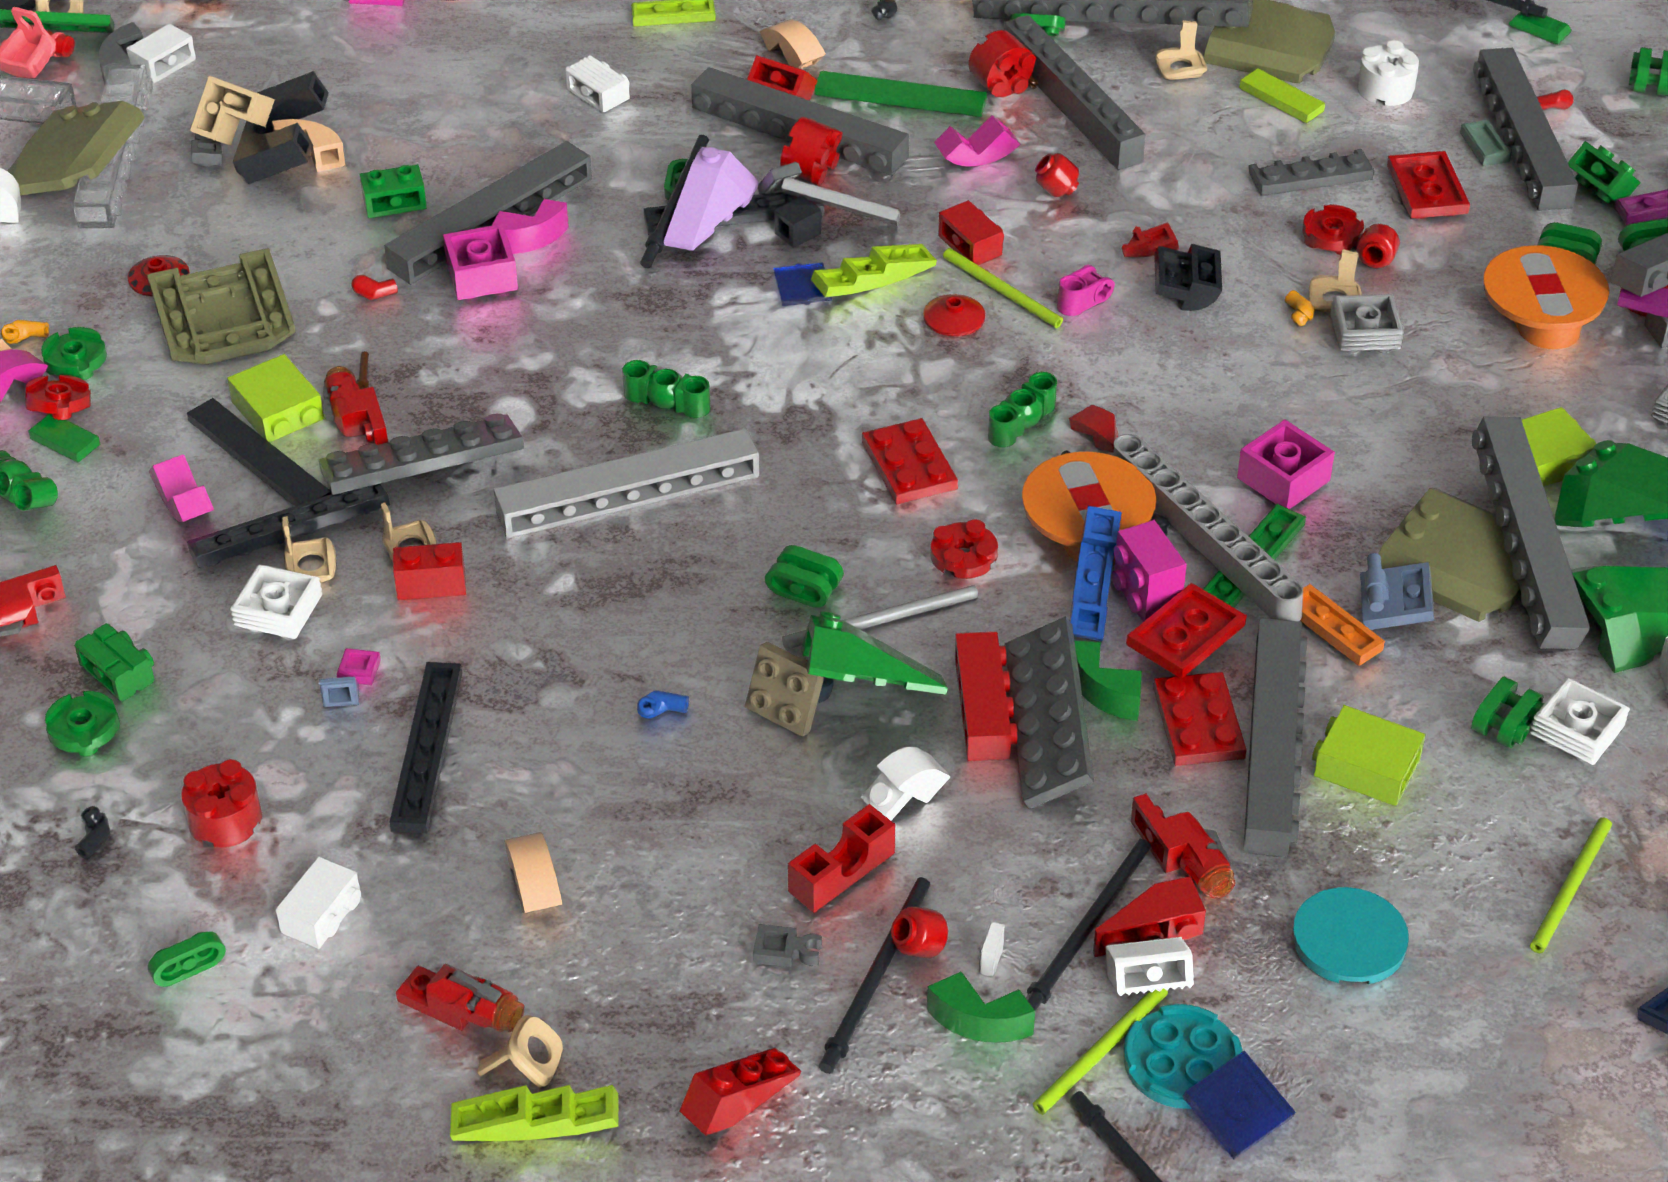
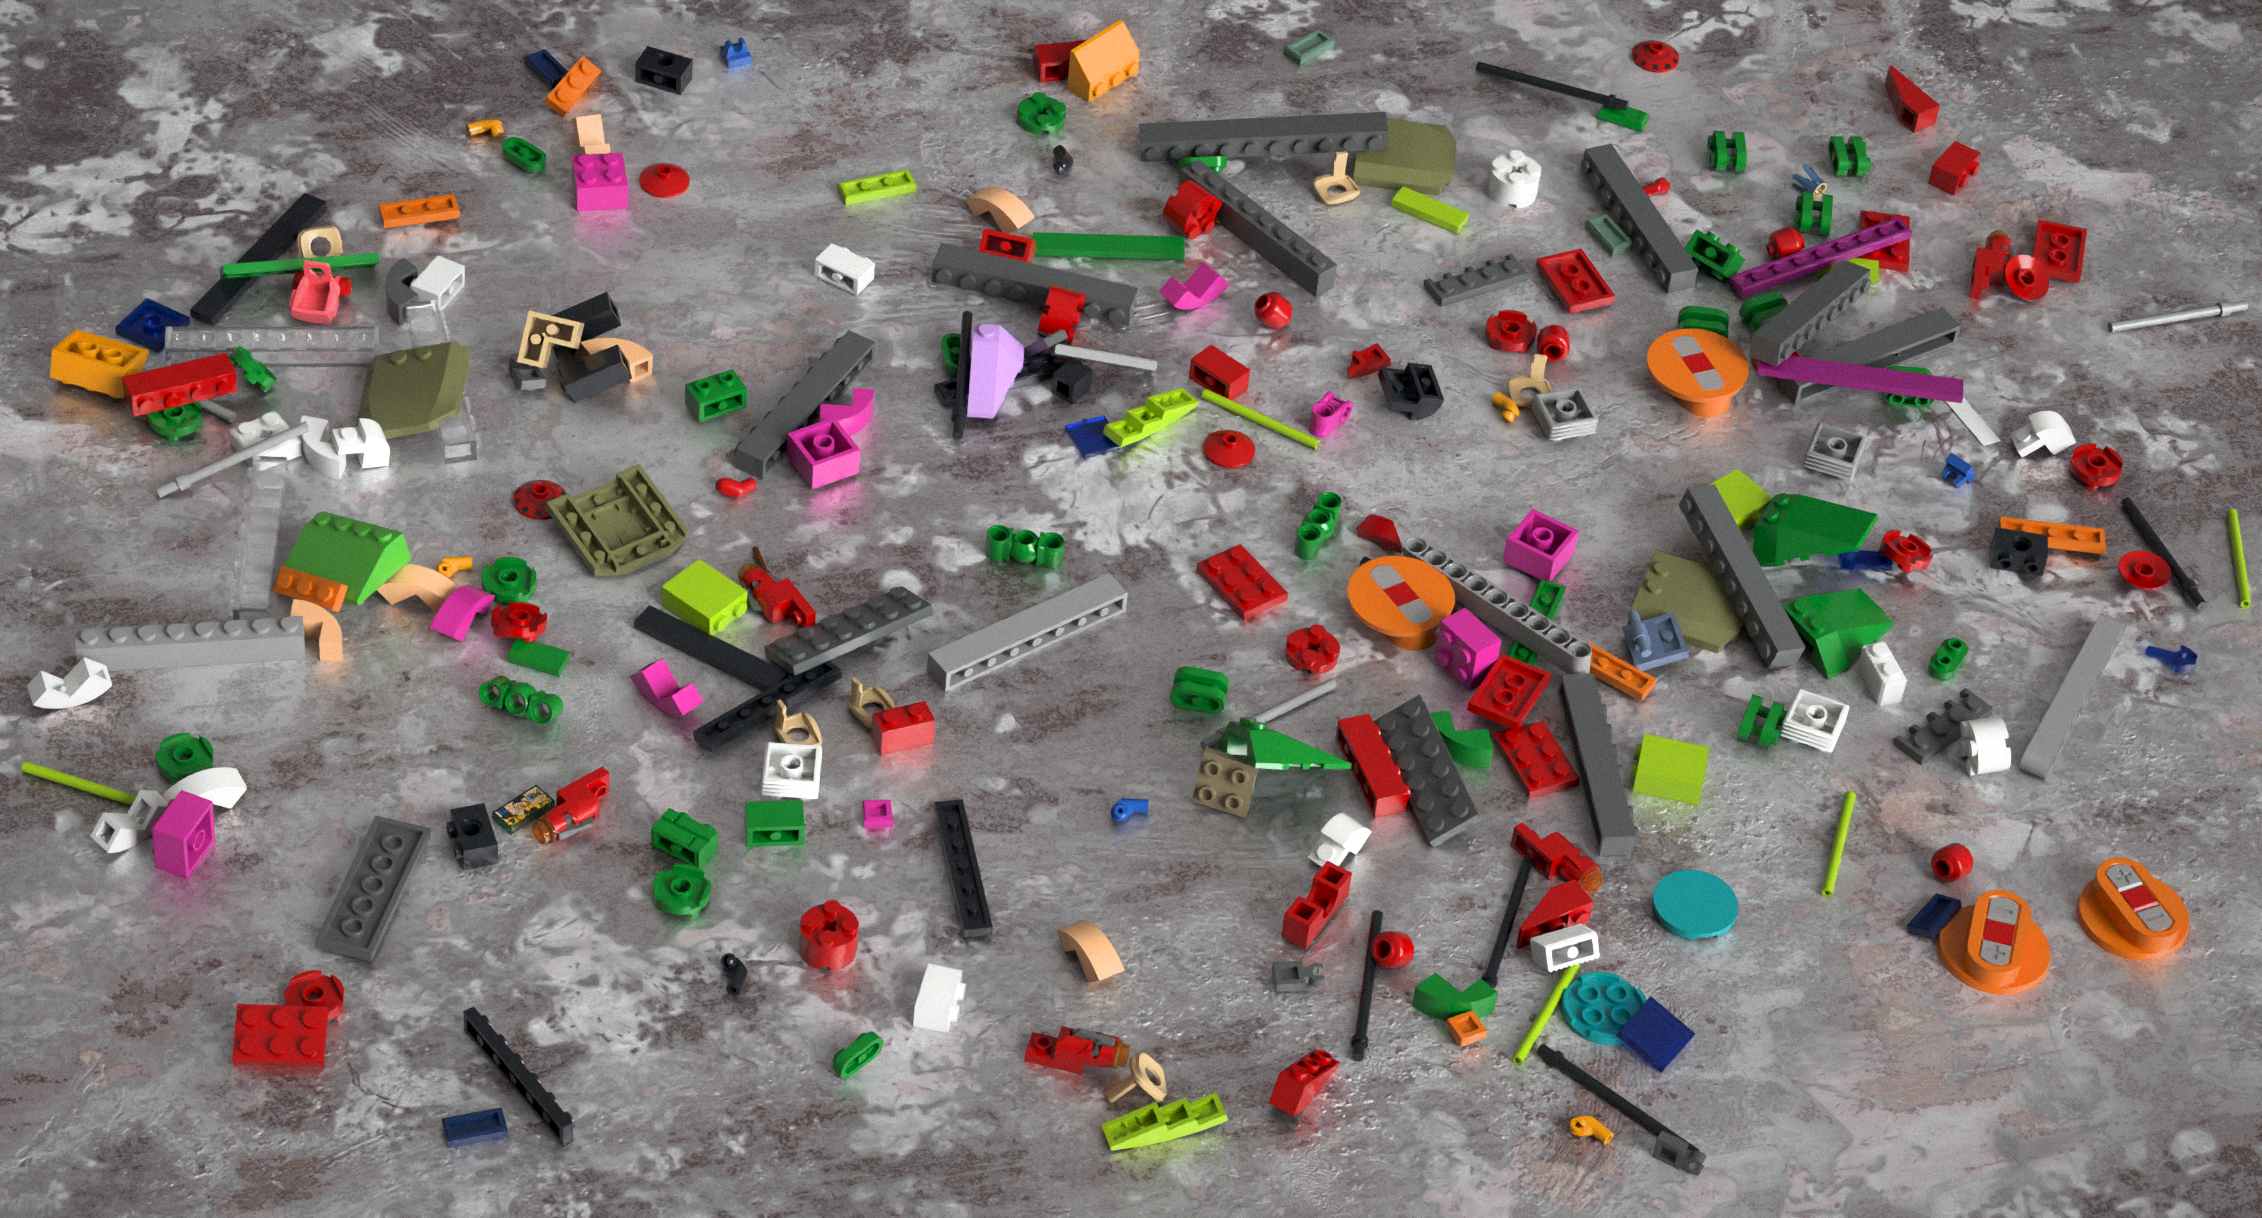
camera: 20 degrees left, 0 degrees up
sand blue slope [319,676,359,707] -> none
white tile [979,922,1005,978] -> none
blue slope [1069,506,1122,641] -> none
none -> green brick [744,800,805,847]
none -> orange plate [1446,1010,1487,1047]

